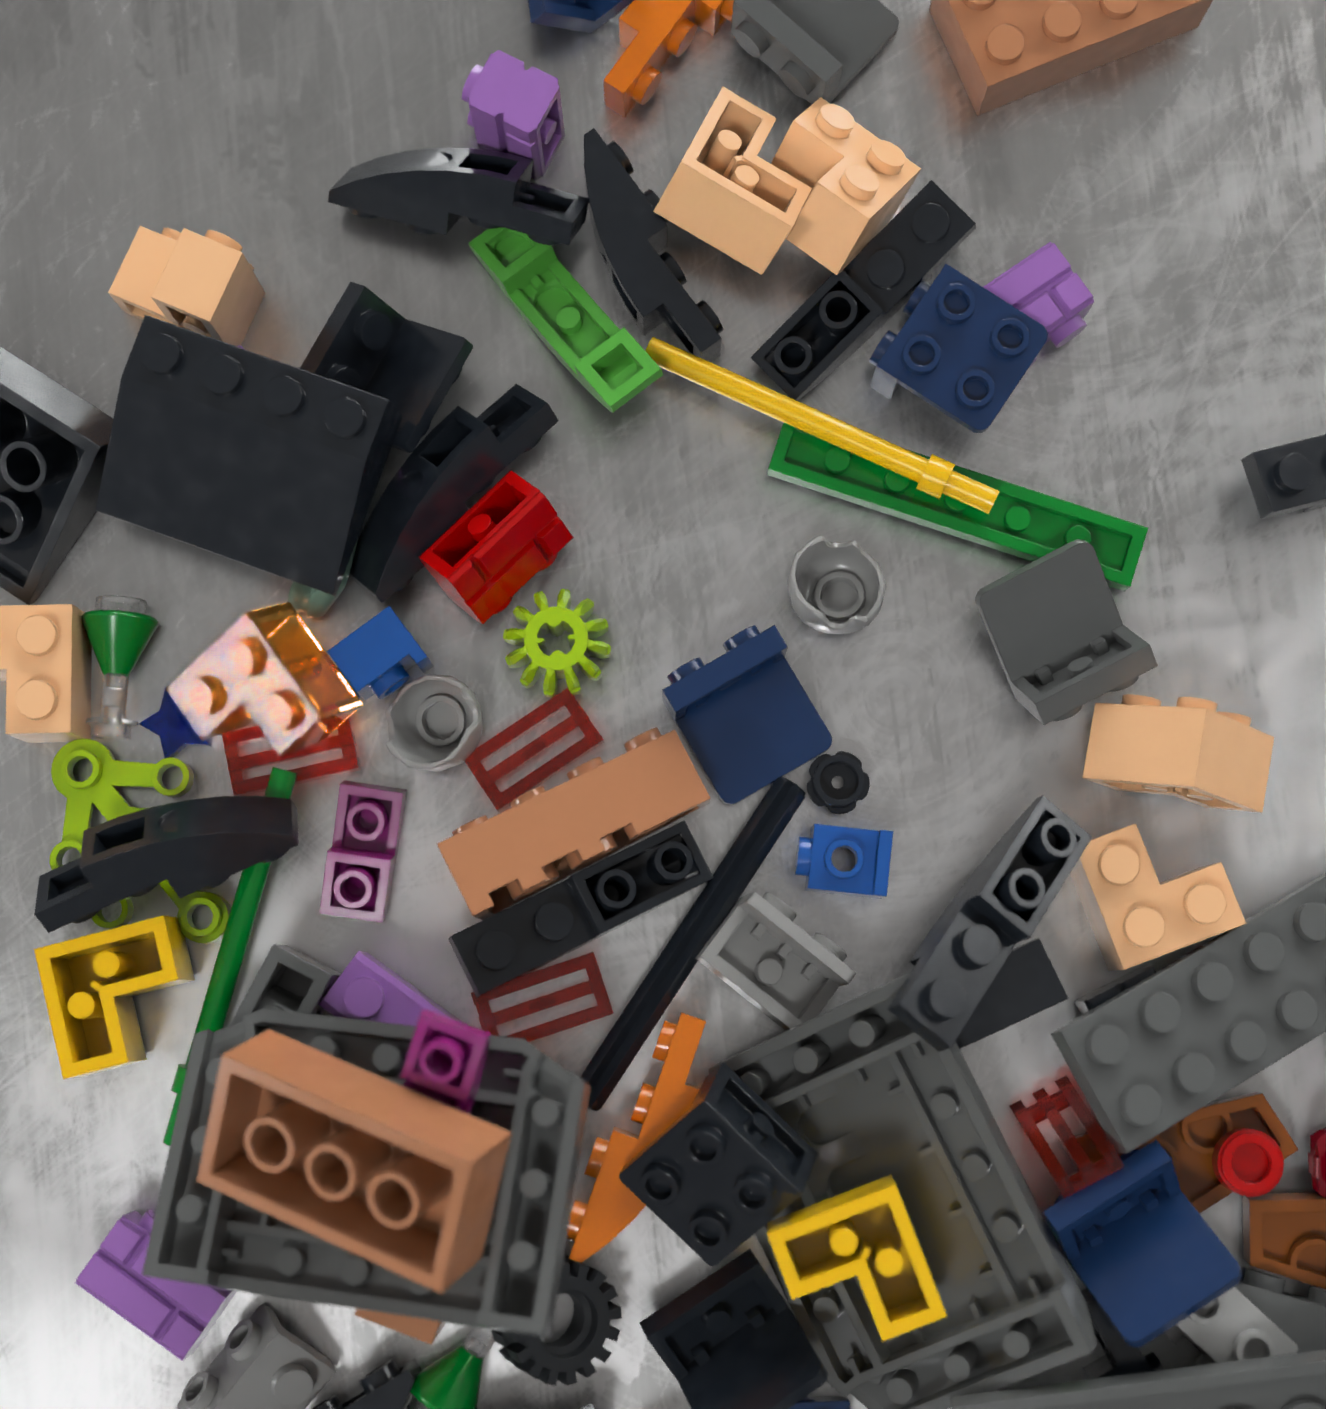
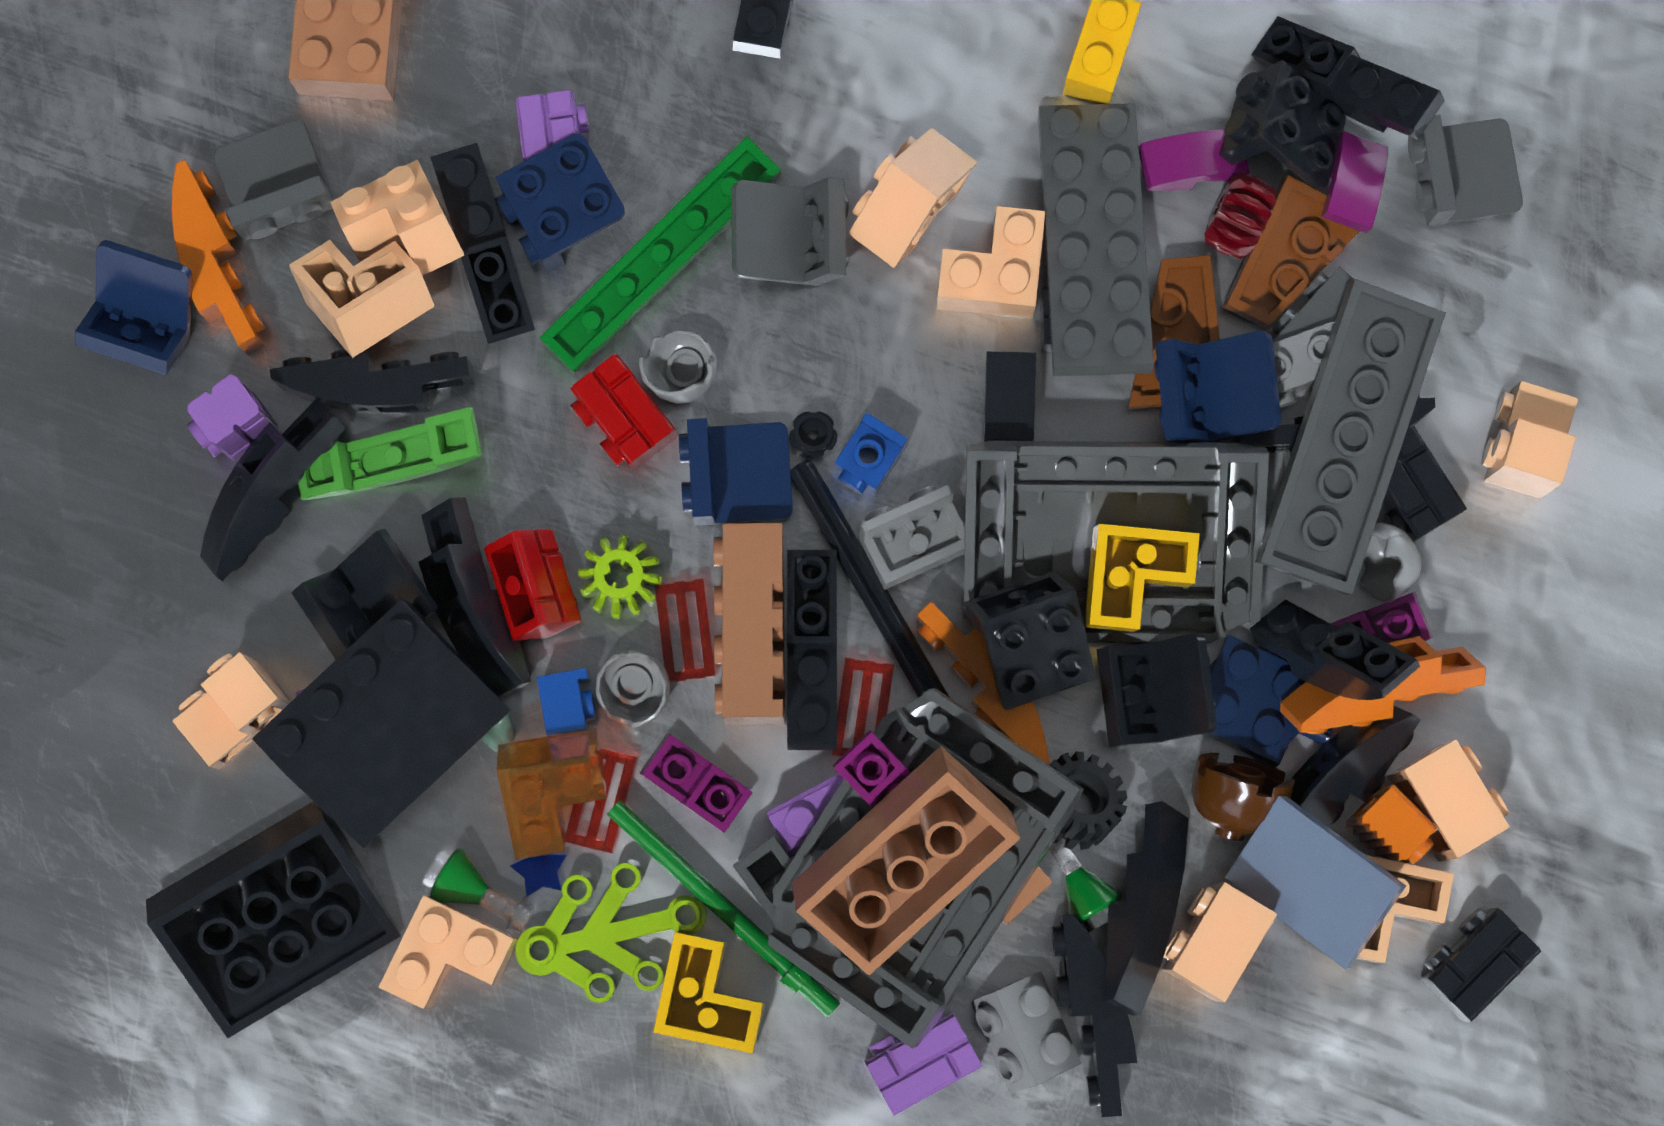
camera: 60 degrees left, 0 degrees up
black slope [34,796,299,933] -> none
yellow bar [645,337,999,514] -> none
black slope [887,795,1092,1052] -> none
clear red tile [1010,1076,1124,1198] -> none
red tile [1212,1128,1284,1197] -> none
none -> red brick [570,353,678,471]

